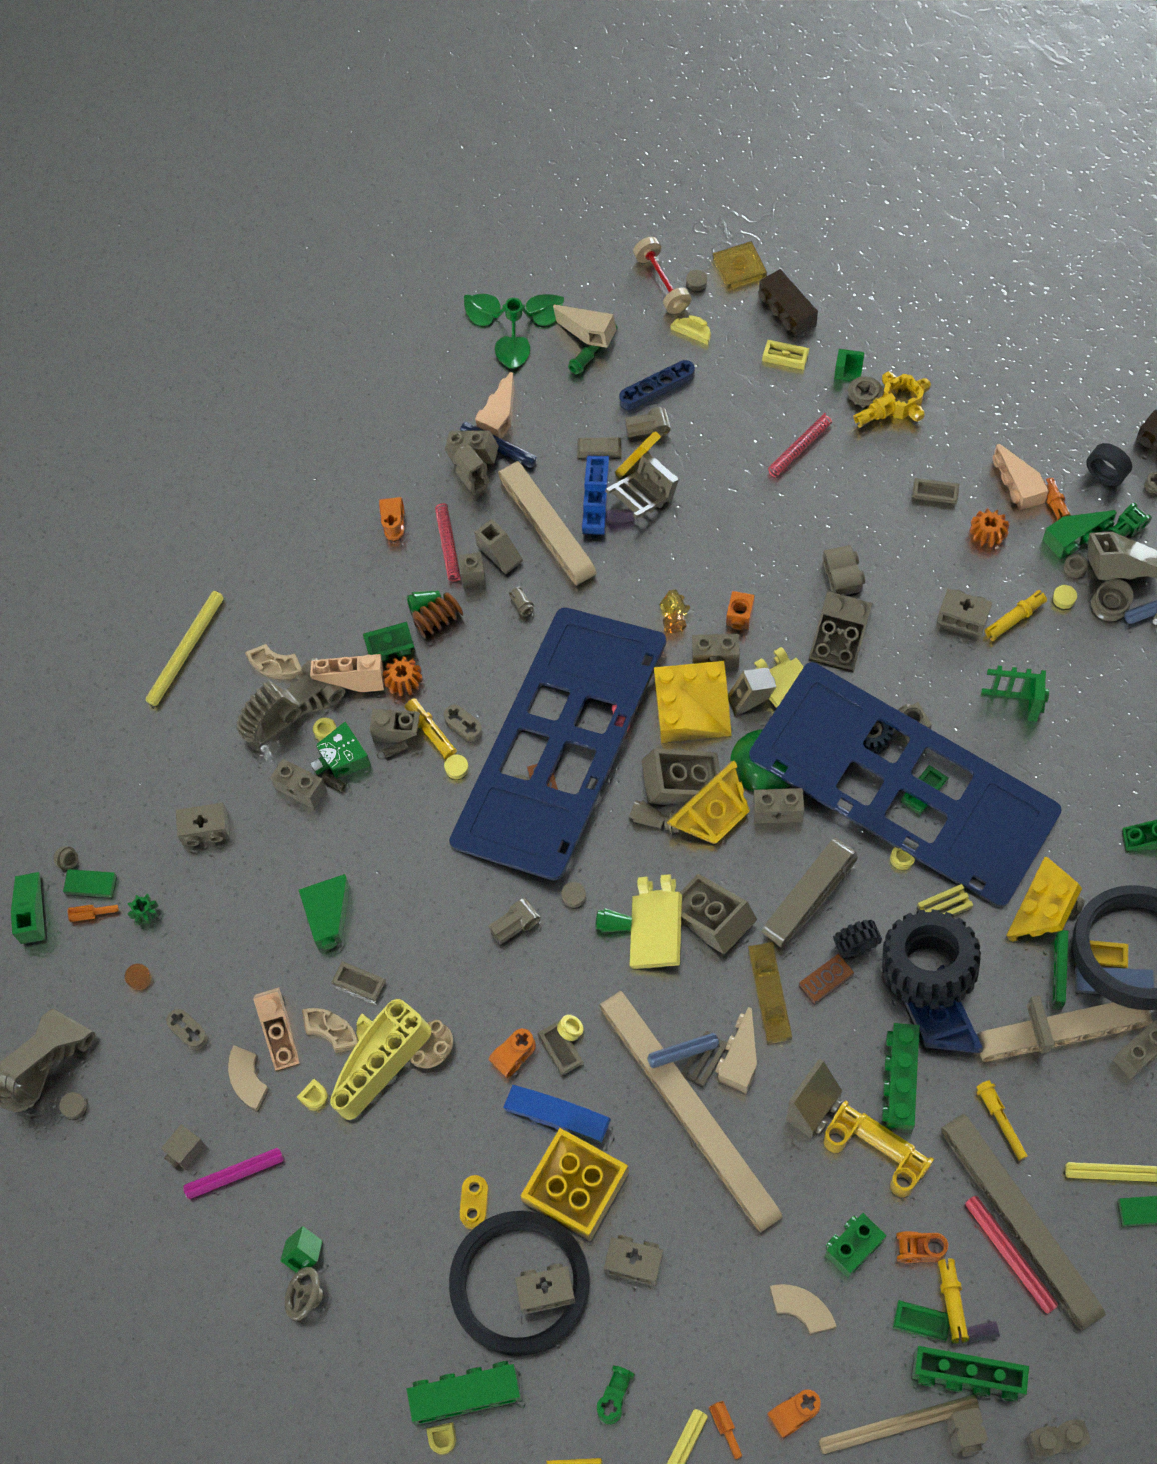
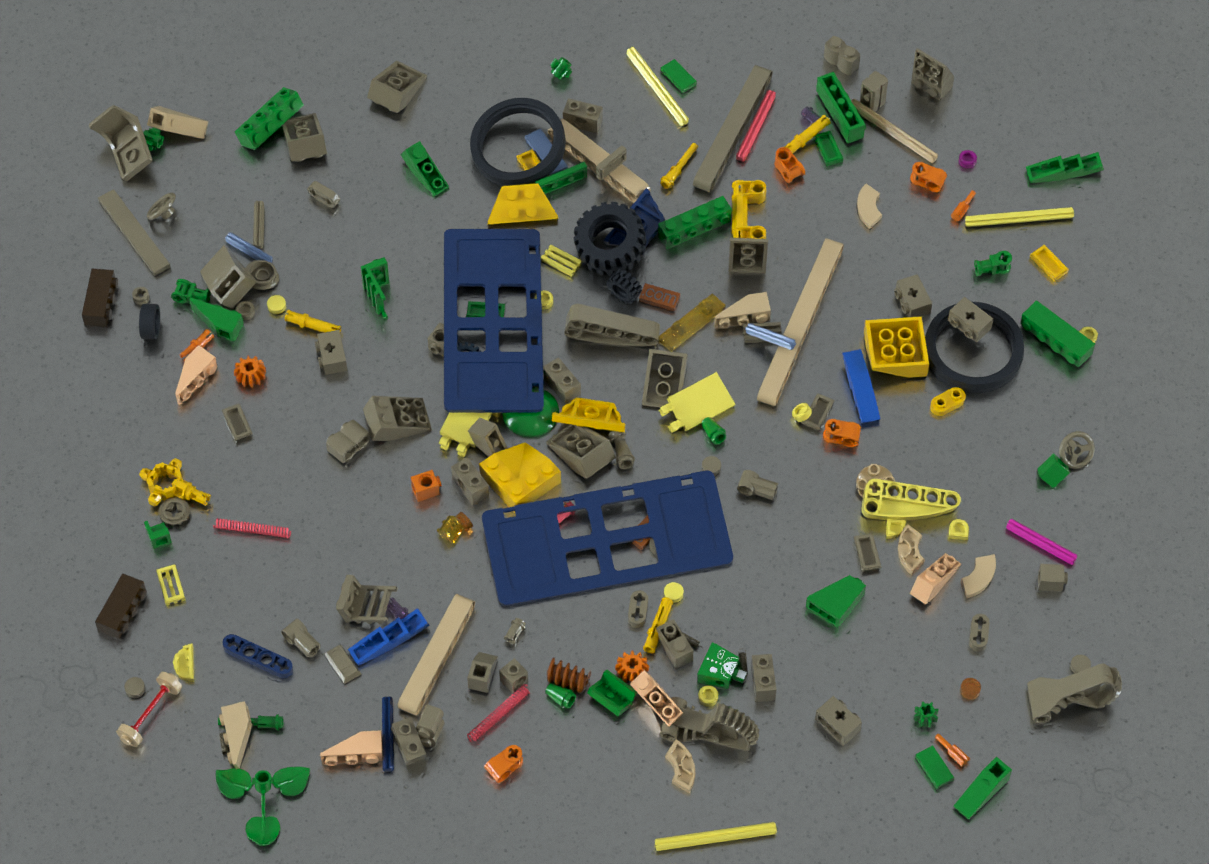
camera: 130 degrees left, 5 degrees down
dark tan plate [54,846,78,870] -> none
yellow tile [615,431,661,478] -> none
clear yellow plate [712,241,767,289] -> none
green brick [825,1213,887,1279] -> none

